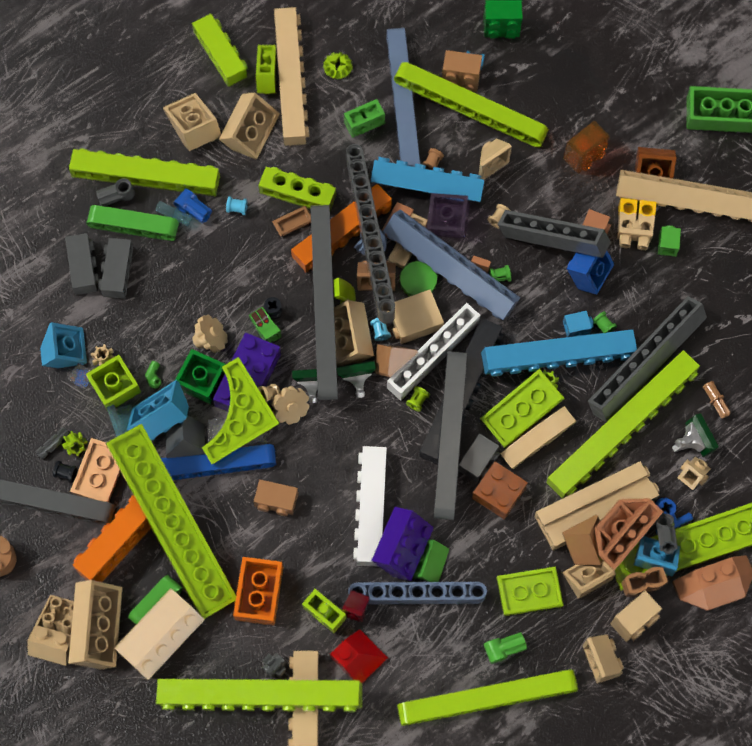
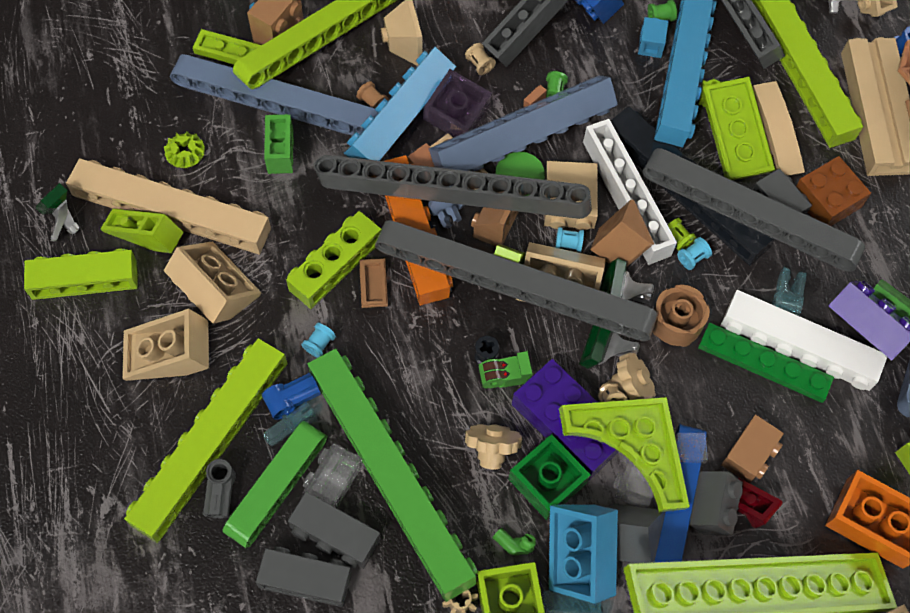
camera: 70 degrees left, 5 degrees down
none -> piece [35,183,80,242]
none -> lime plate [193,29,261,64]
none -> clear brick [303,443,363,509]
none -> bright green brick [307,349,478,602]
none -> medium nougat brick [652,285,710,347]
none -> clear tile [676,433,708,463]
none -> medium azure bush [677,237,712,270]
none -> dark grey brick [689,471,743,536]
none -> green plate [698,322,834,403]
none -> dark red slope [737,478,783,528]
none -> clear light blue piece [772,267,807,316]

